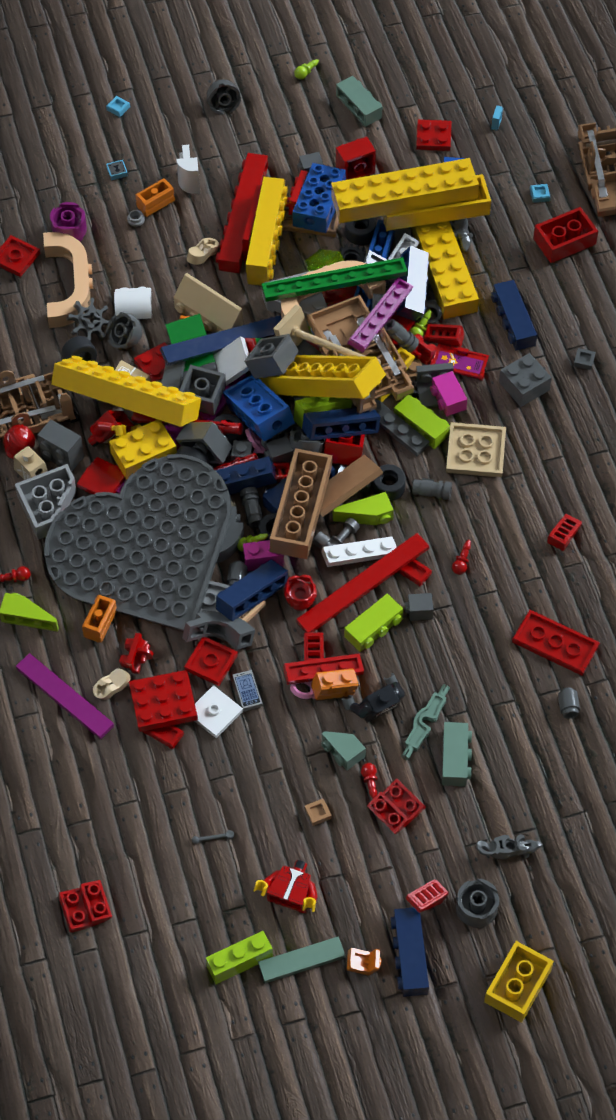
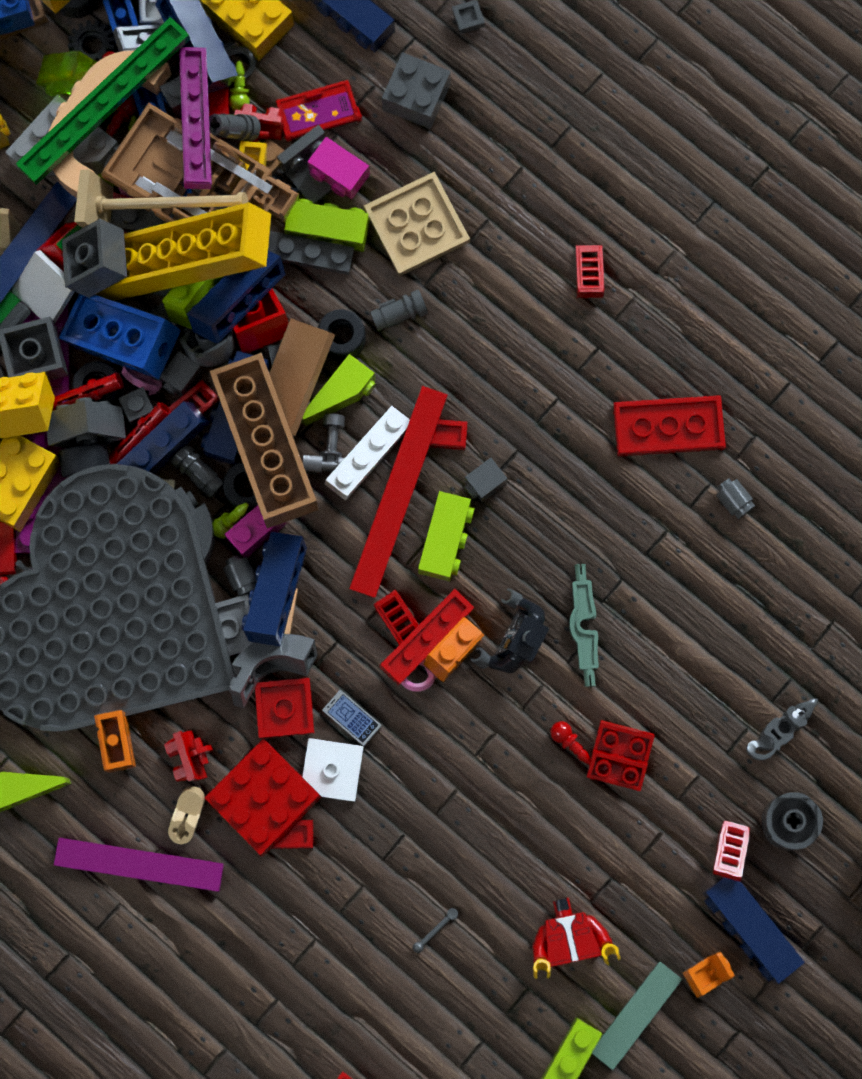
camera: 30 degrees left, 20 degrees up
red hair [284,575,317,611] -> none
medium nougat plate [305,799,332,826] -> none
sand green slope [321,731,366,770] -> none
red slope [424,324,464,347] -> none
sand green brick [442,722,472,787] -> none
red bar [452,539,471,575] -> none

